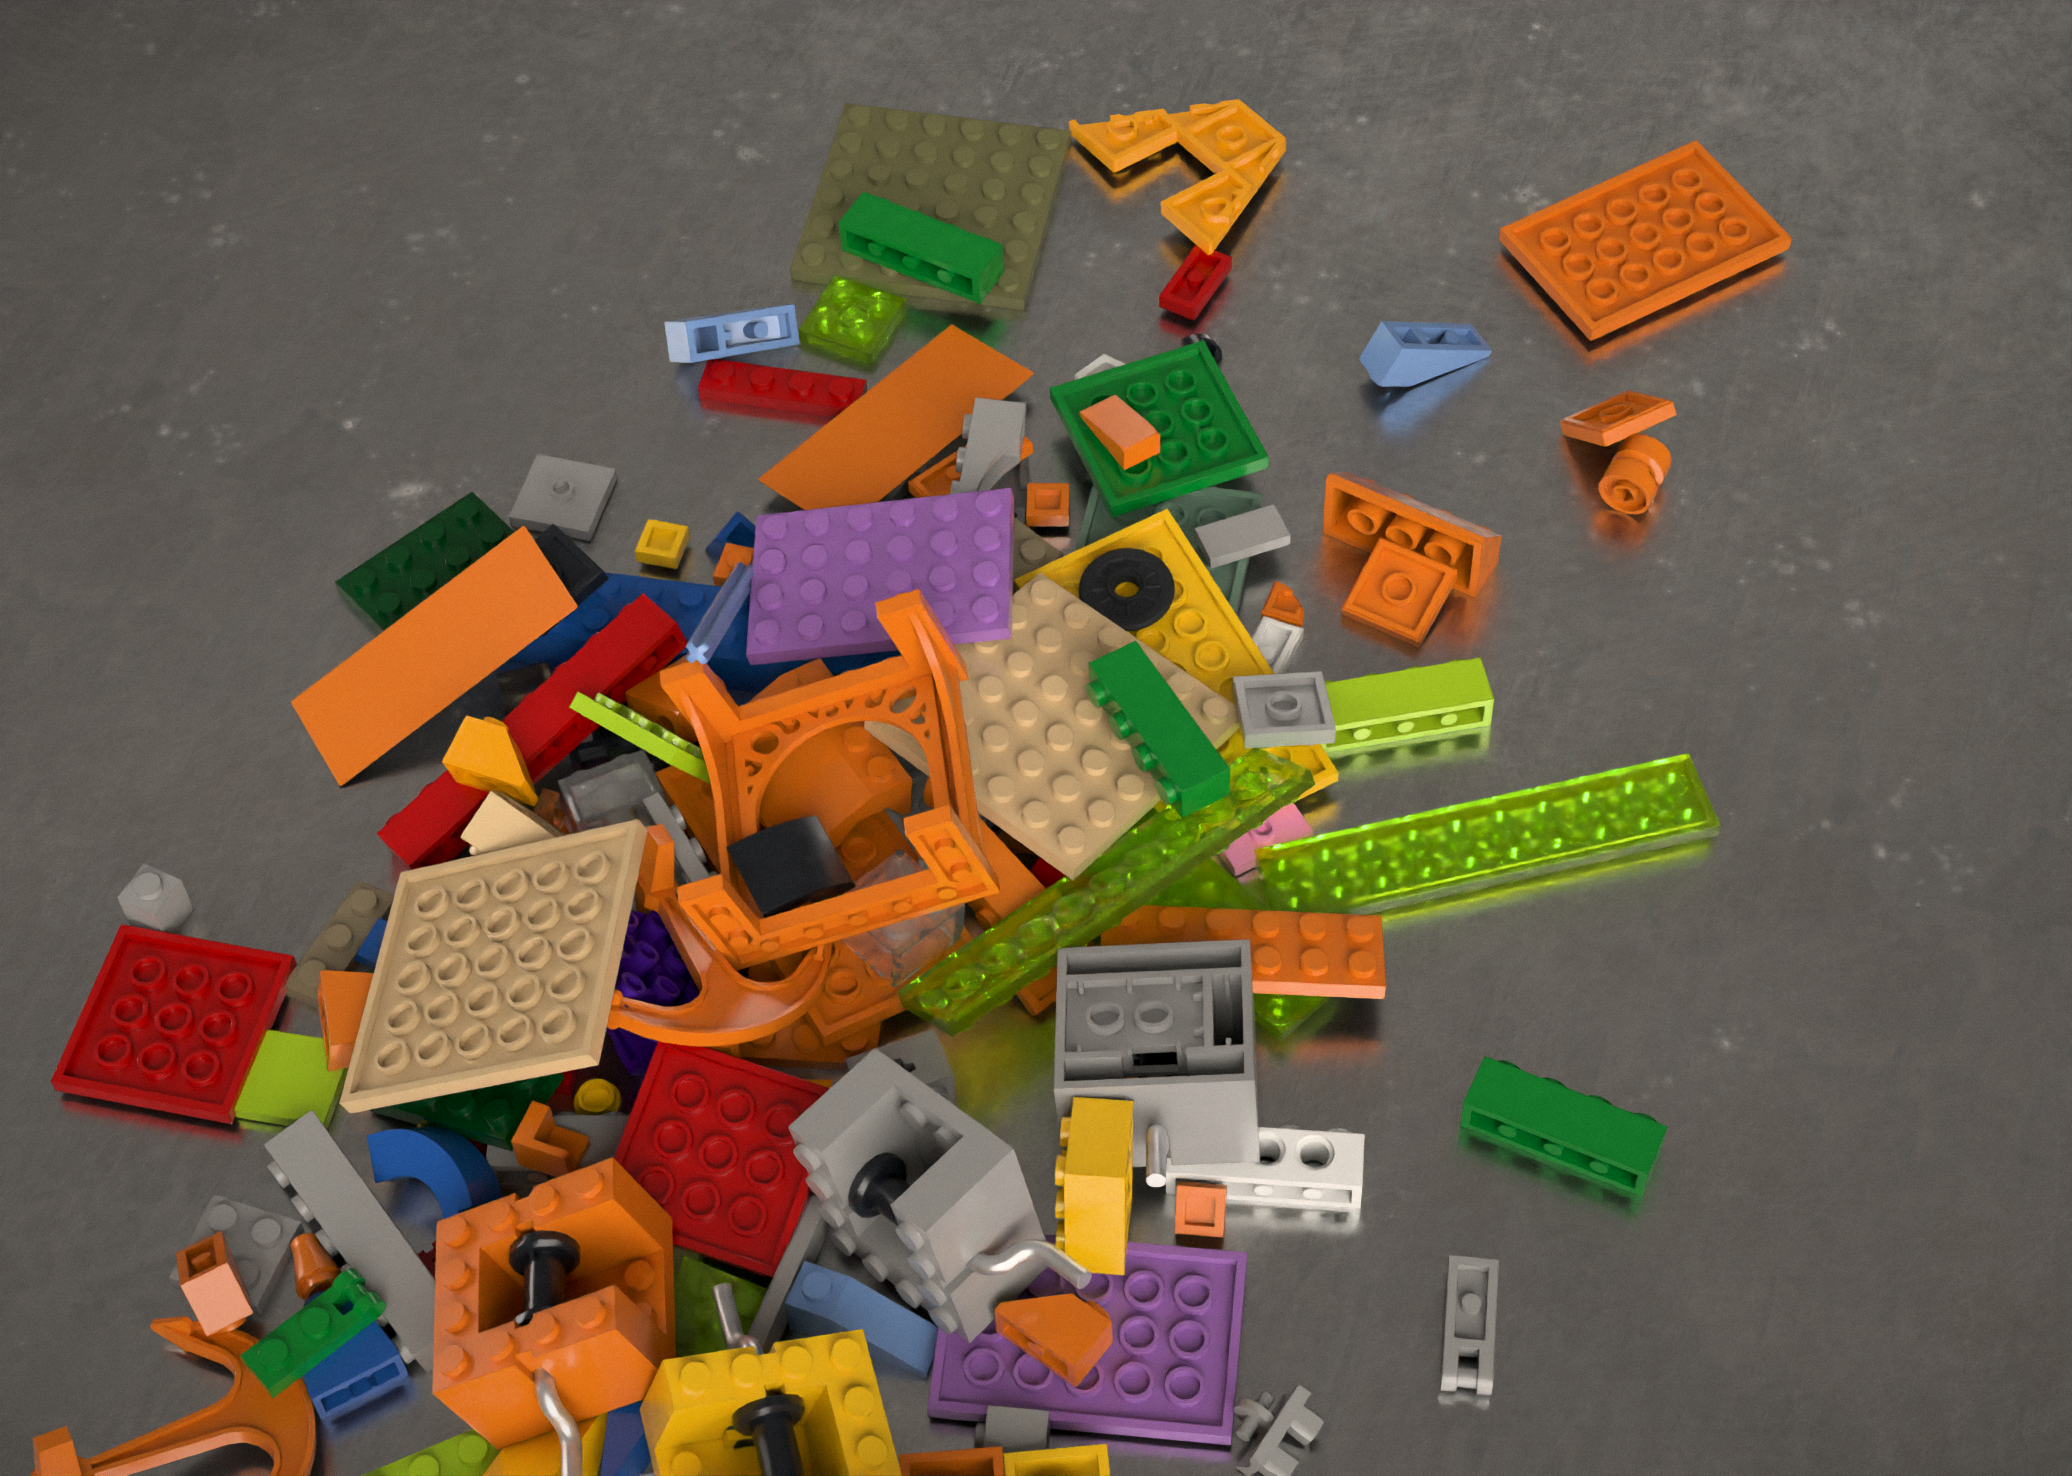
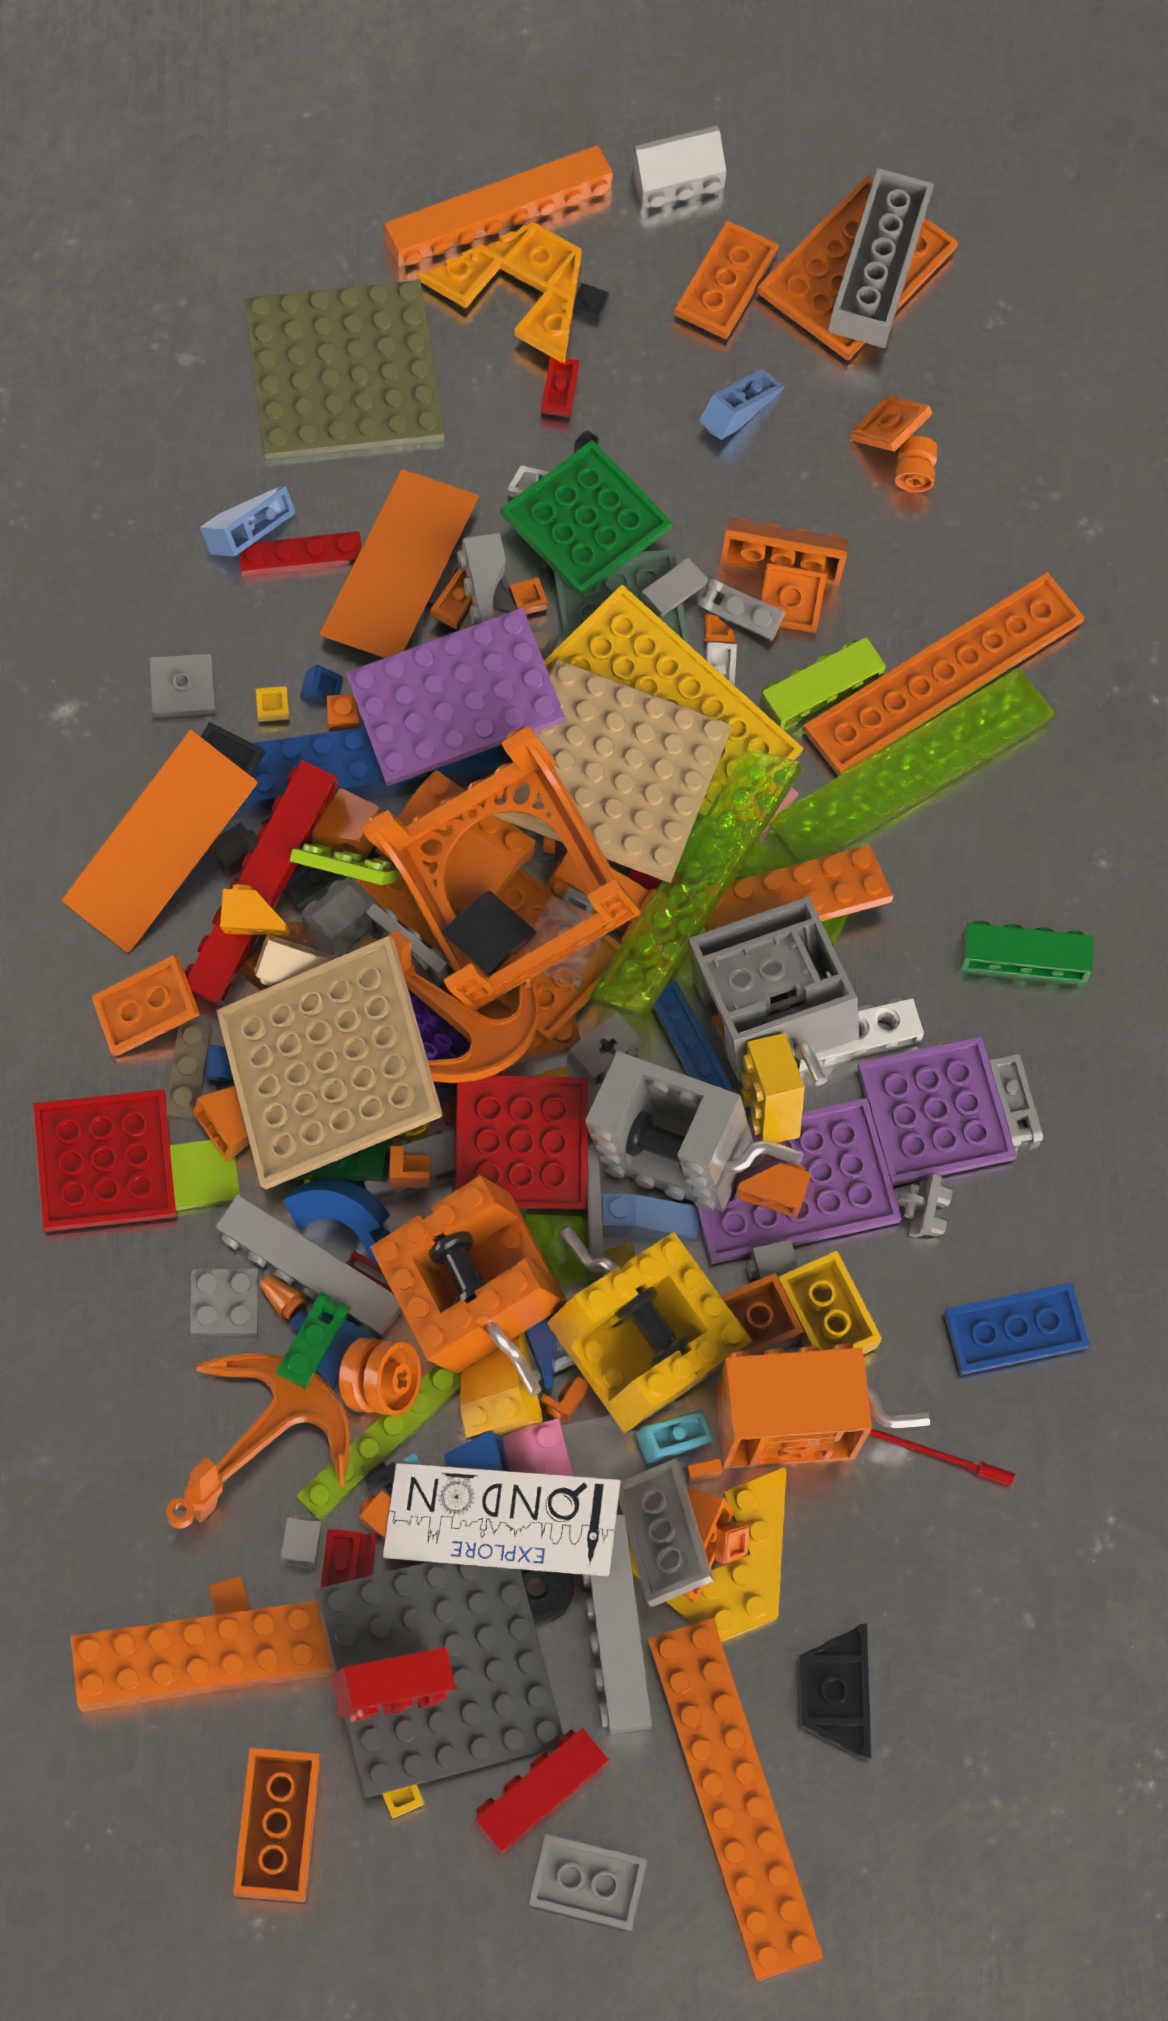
camera: 30 degrees left, 15 degrees up
light grey brick [117,863,194,934] -> none
orange slope [176,1231,253,1336] -> none
dark green plate [335,492,515,633] -> none
medium blue axle [685,562,754,665] -> none
clear neon green plate [798,276,907,365] -> none
green brick [839,191,1004,304] -> none
black wheel [1079,548,1175,631] -> none
orange slope [1080,395,1160,470] -> none
green brick [1086,640,1230,818] -> none
orange plate [1174,1181,1227,1237] -> none
light grey plate [1232,671,1336,748] -> none
none -> orange plate [91,955,200,1056]
none -> orange wheel [339,1338,421,1416]
none -> orange brick [384,145,613,267]
none -> black plate [573,283,609,322]
none -> slope [631,125,726,209]
none -> blue plate [647,981,734,1092]
none -> orange plate [674,220,779,340]
none -> light grey plate [695,577,785,641]
none -> orange plate [803,572,1085,777]
none -> light grey brick [828,168,934,348]
none -> medium lavender plate [857,1037,1017,1186]

